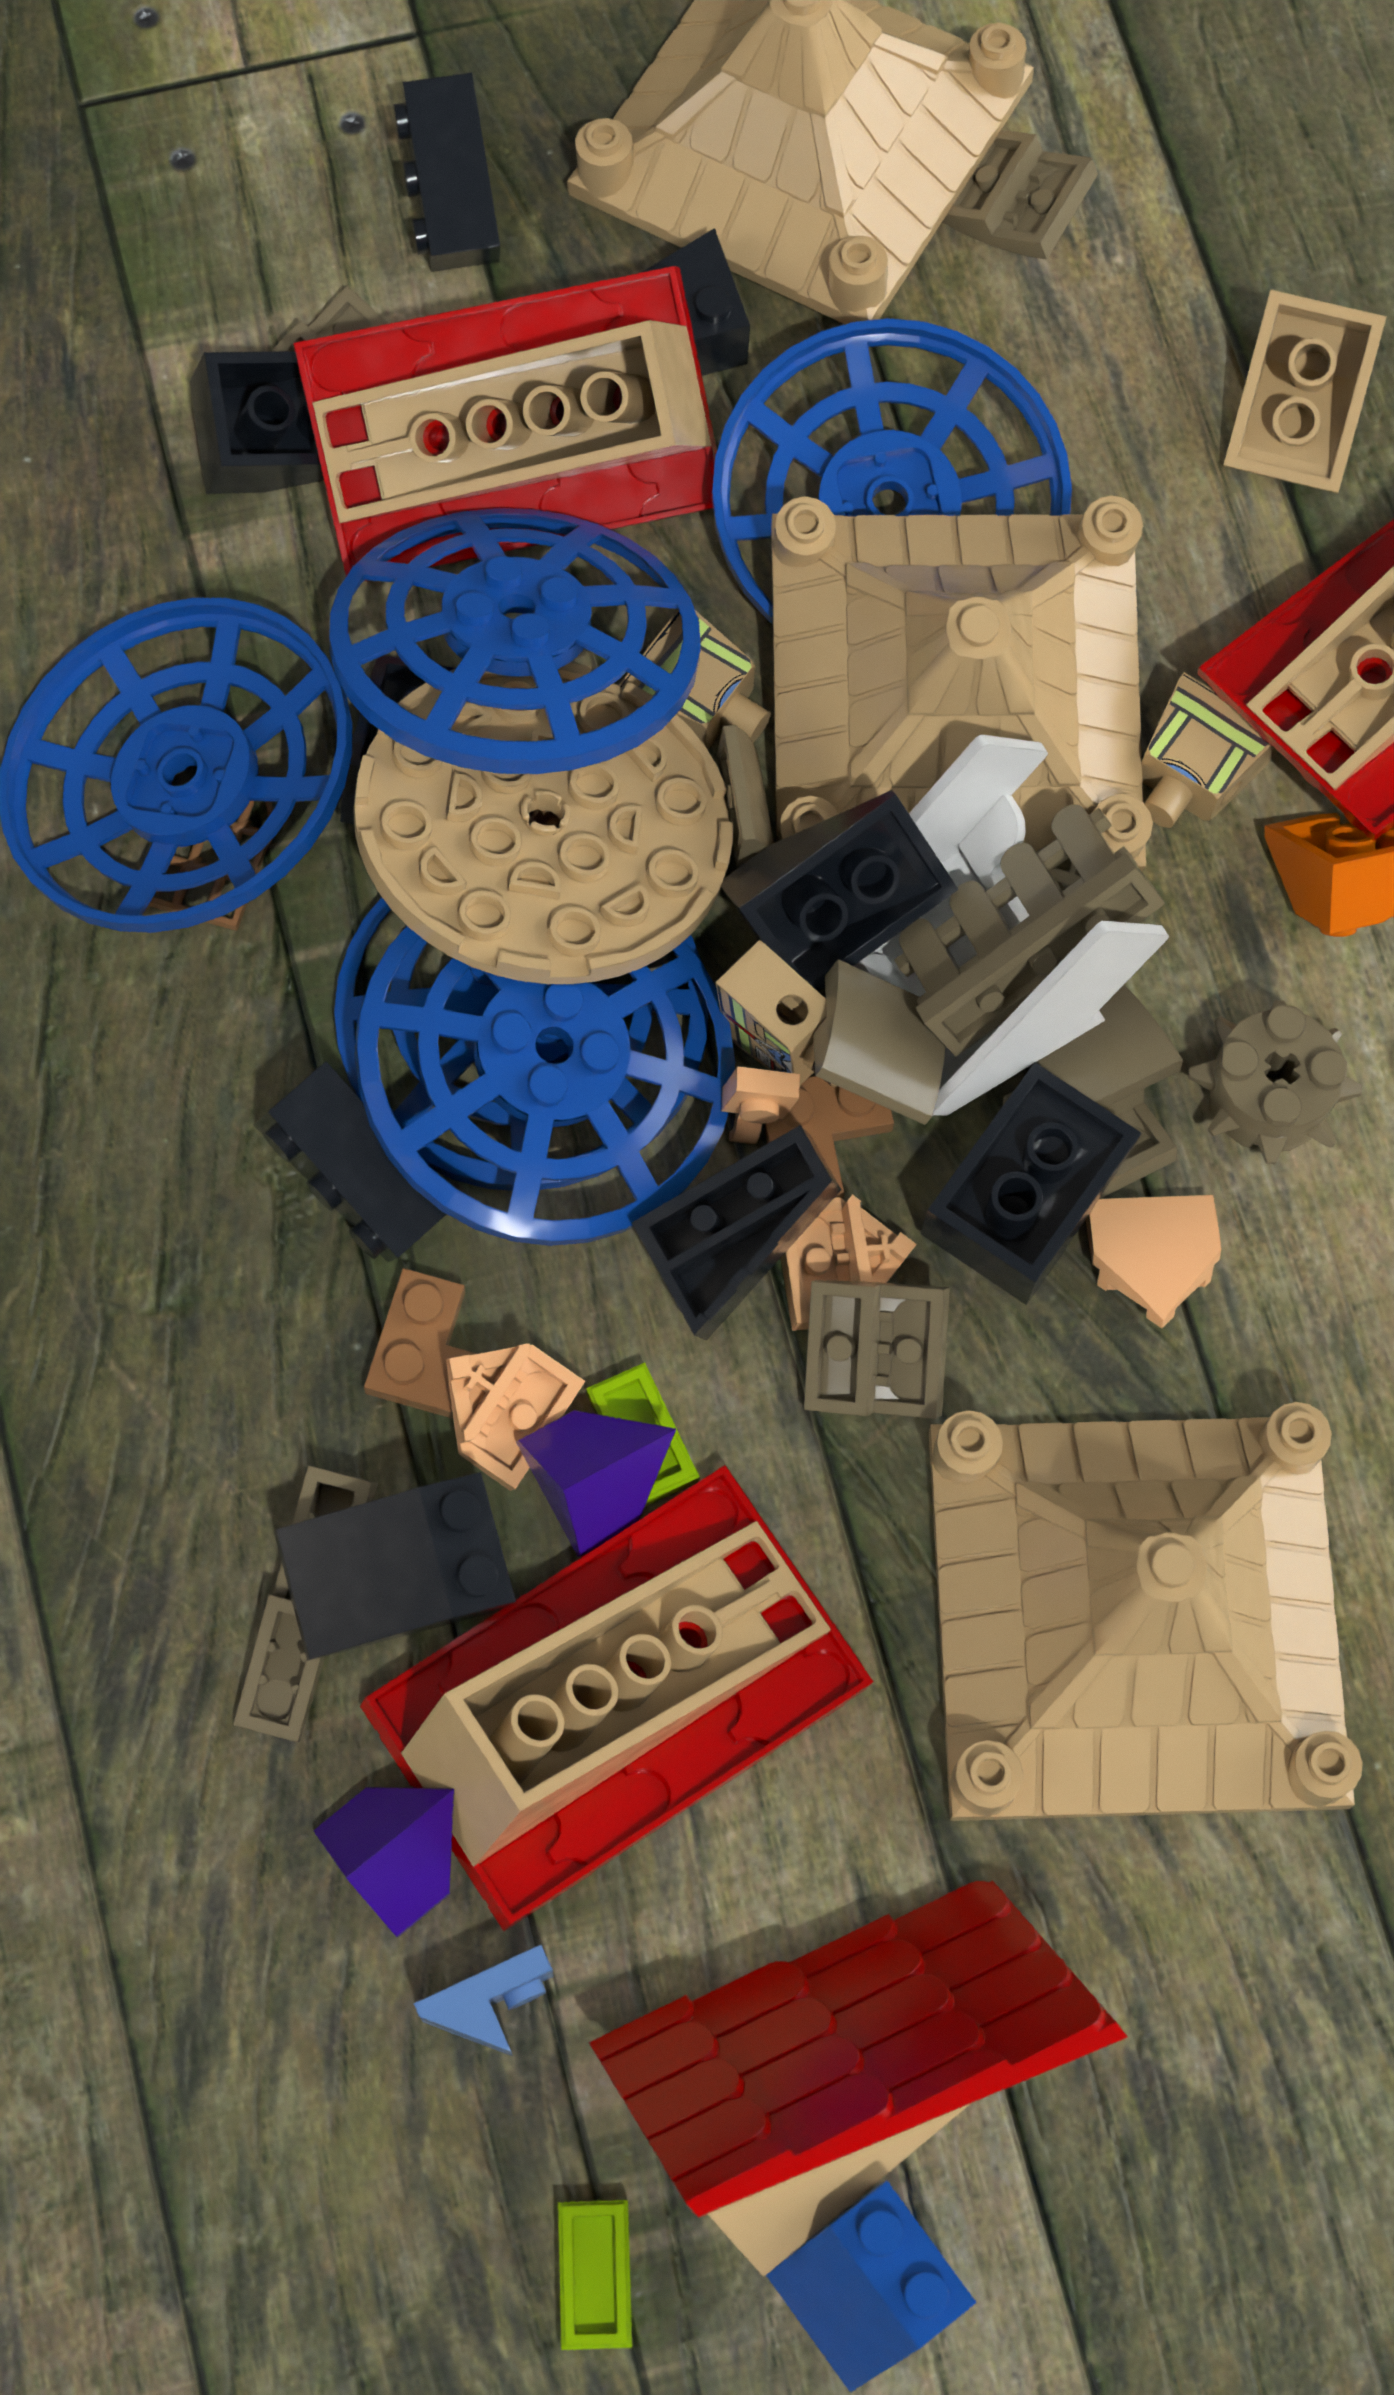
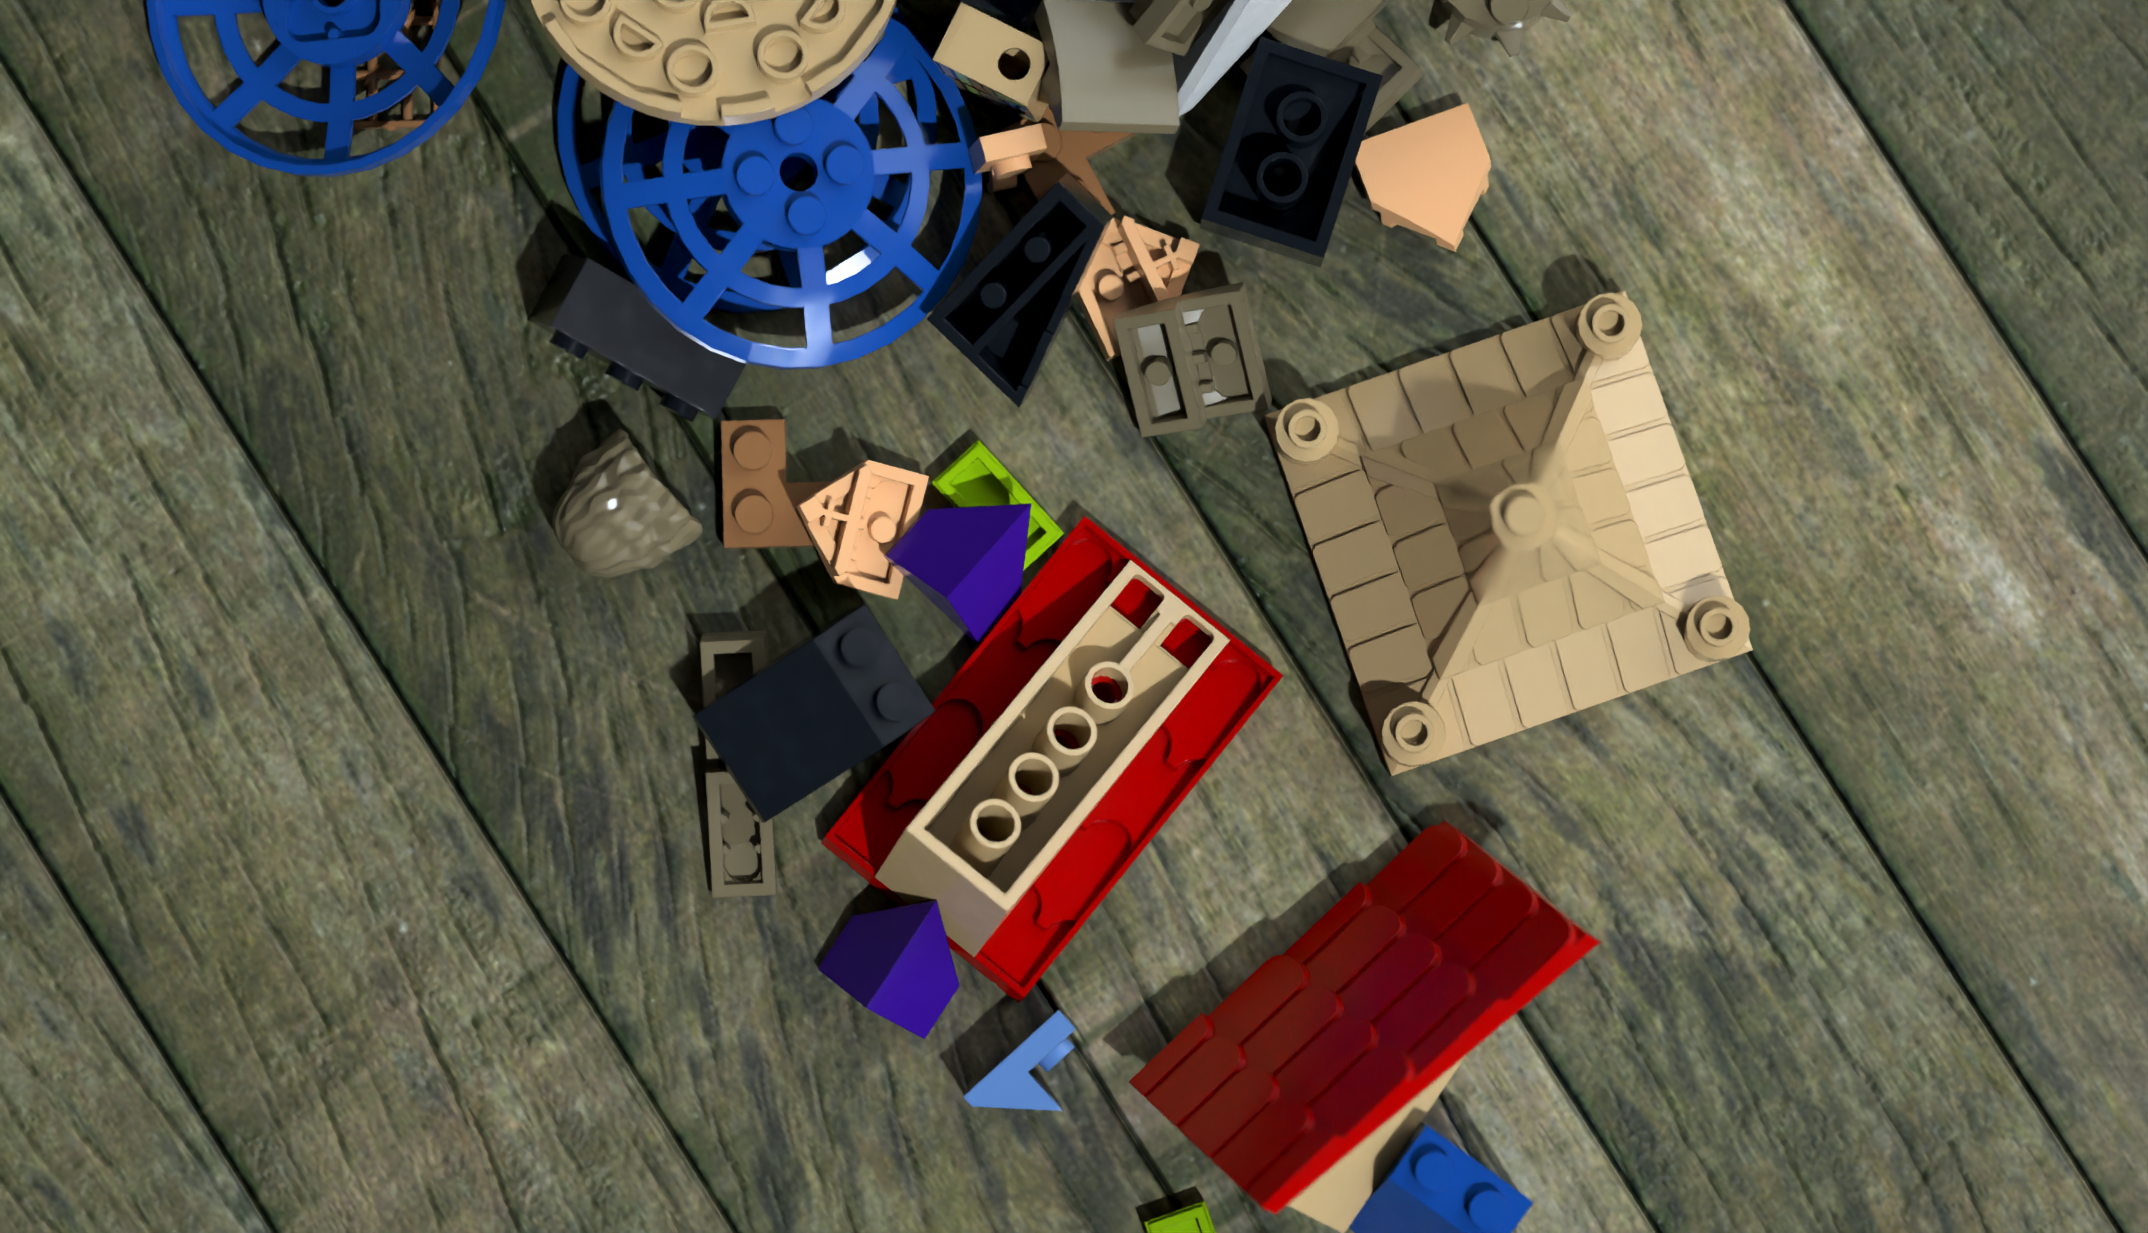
camera: 10 degrees left, 15 degrees up
none -> dark tan hair [552,429,703,578]

